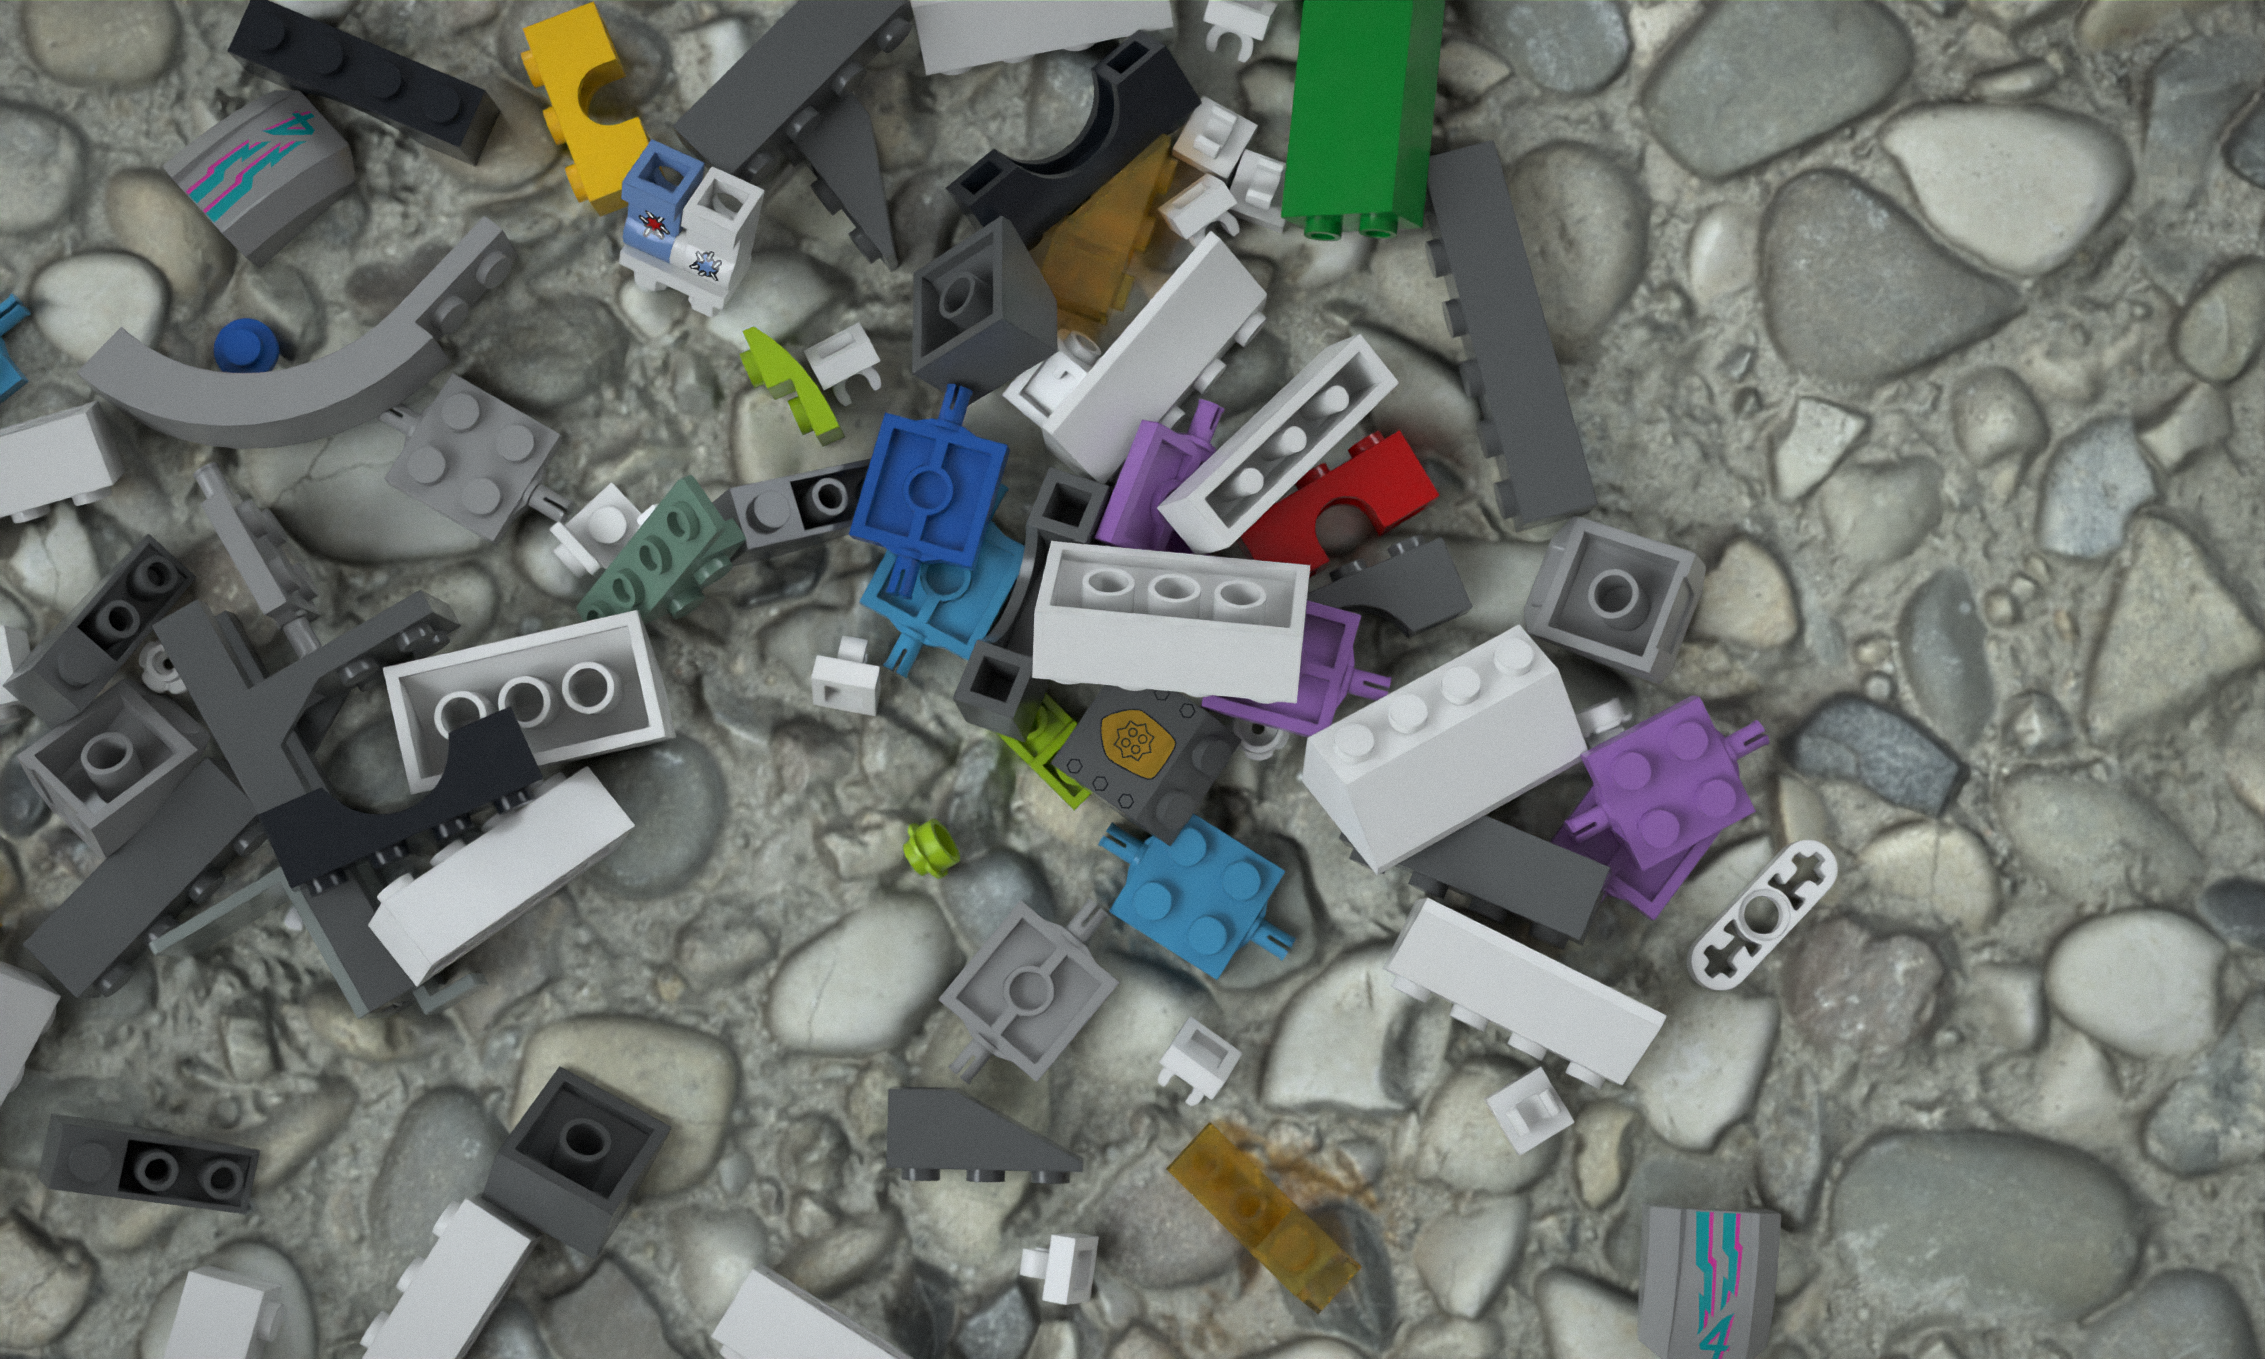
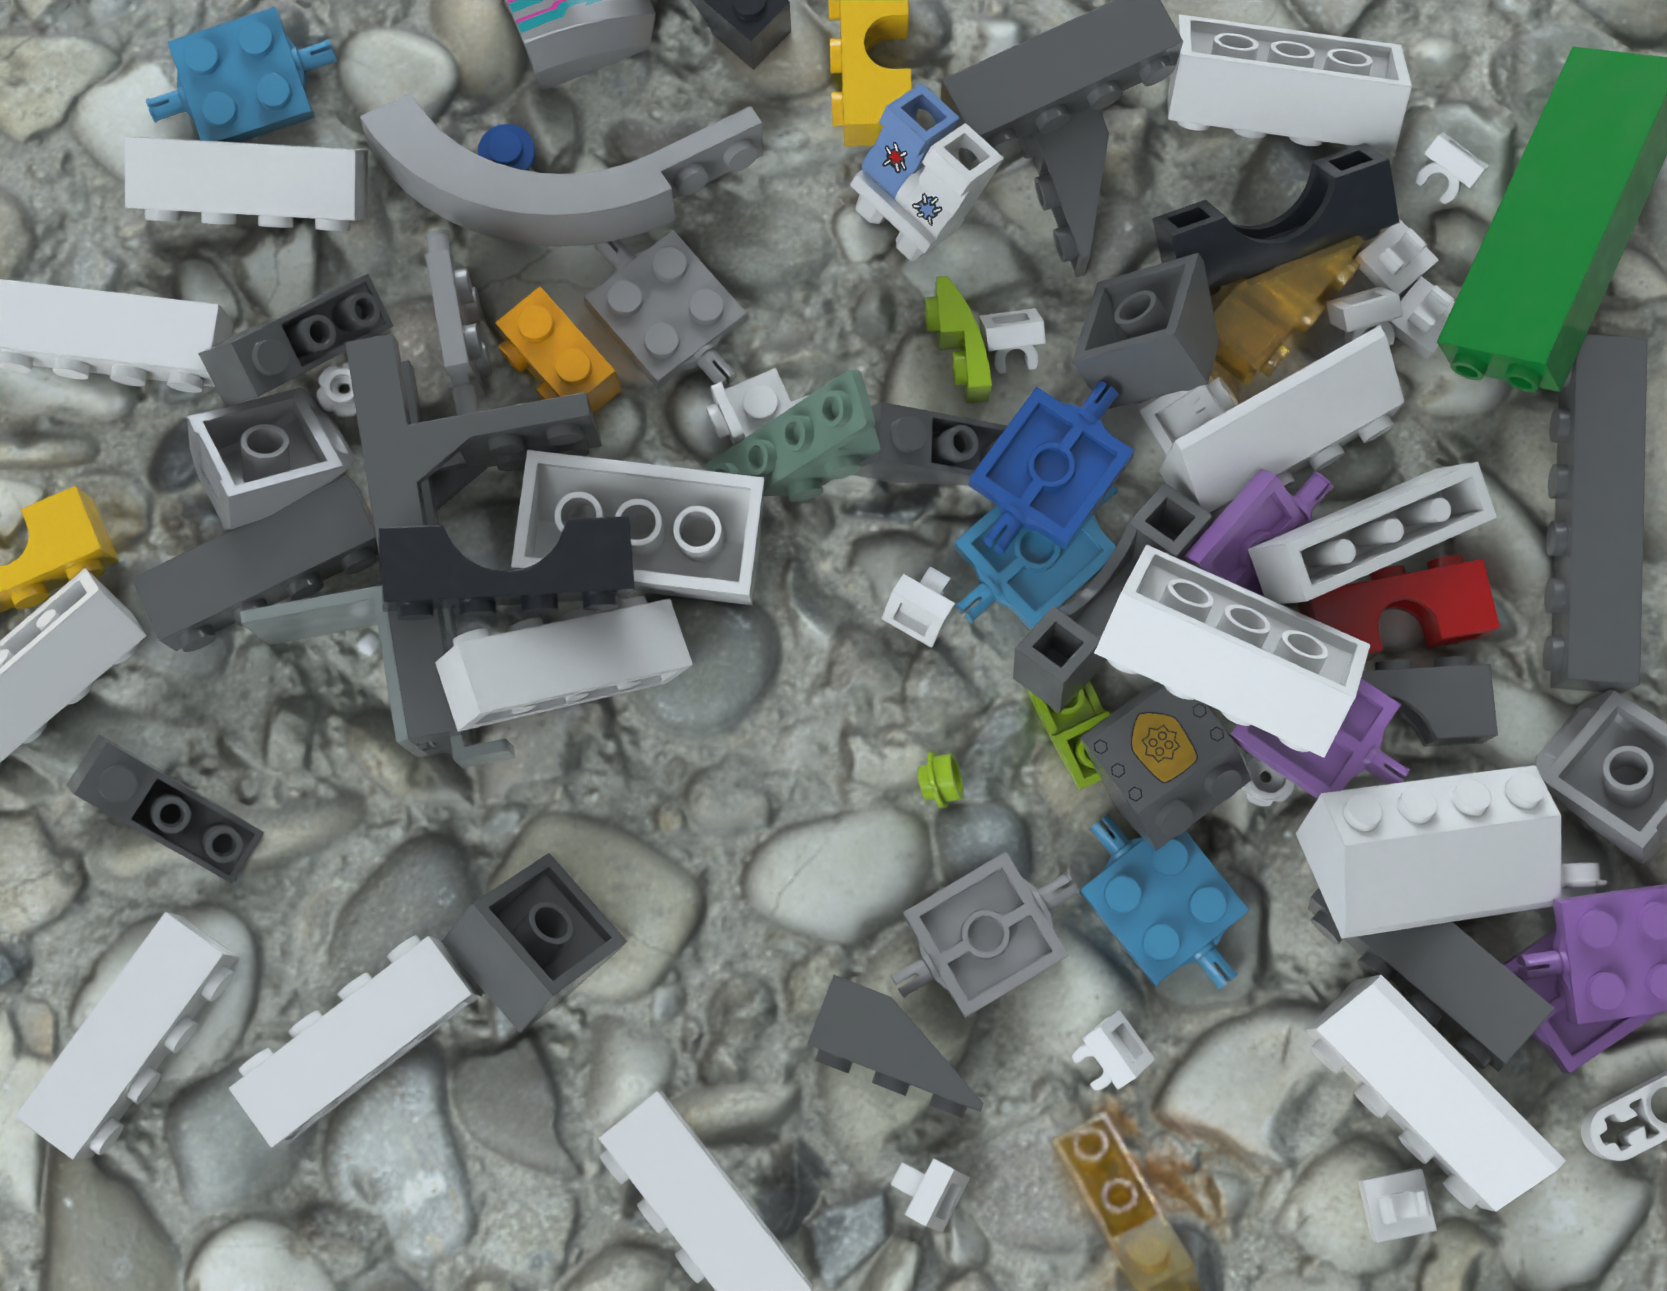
camera: 20 degrees right, 5 degrees down
none -> light orange brick [495,286,622,414]

